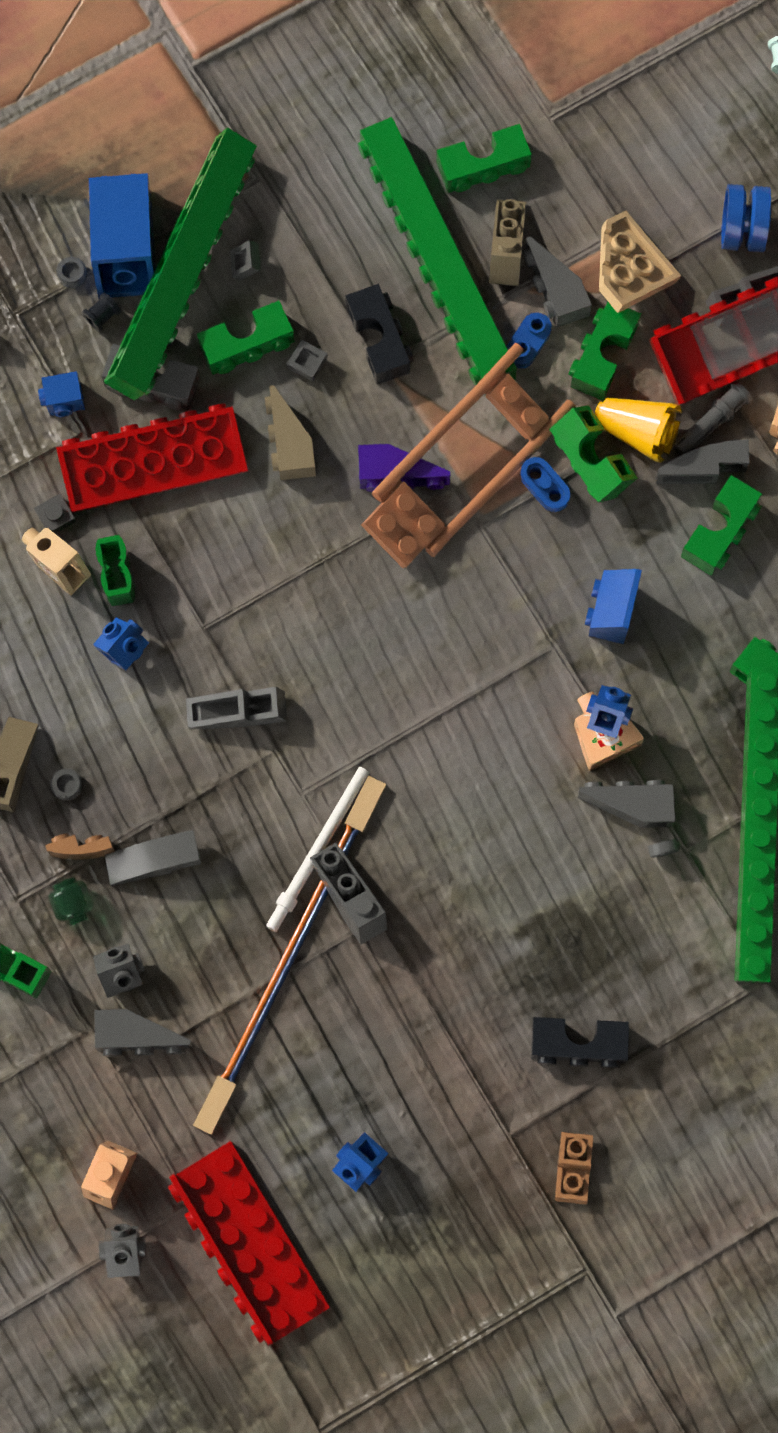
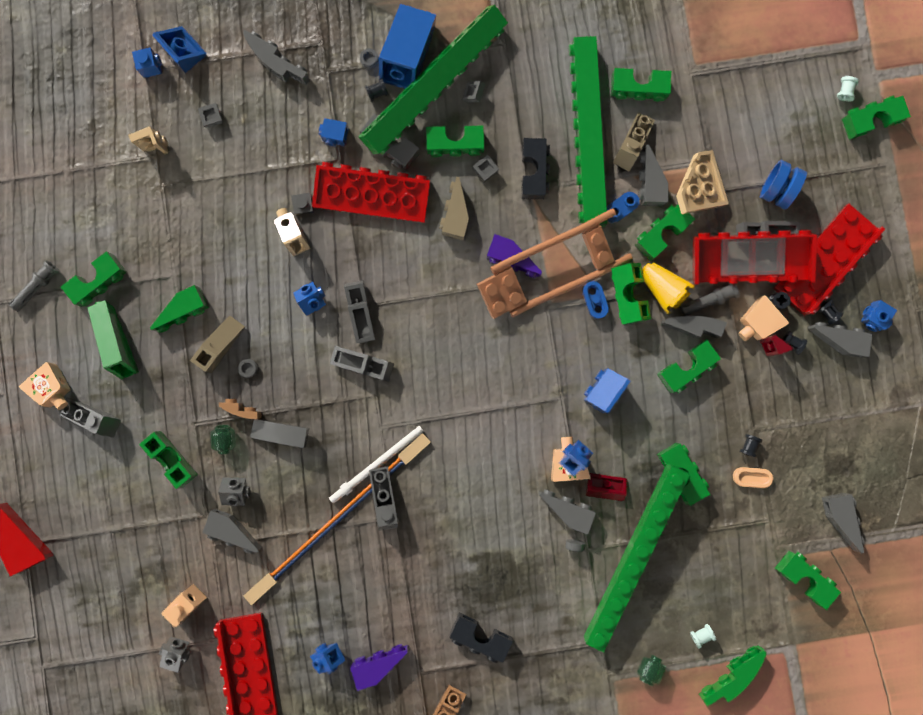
camera: 20 degrees right, 10 degrees up
green brick [95,535,135,606] -> none
none -> dark grey slope [344,280,375,344]
none -> dark purple slope [350,644,409,691]
none -> dark red slope [586,473,627,501]

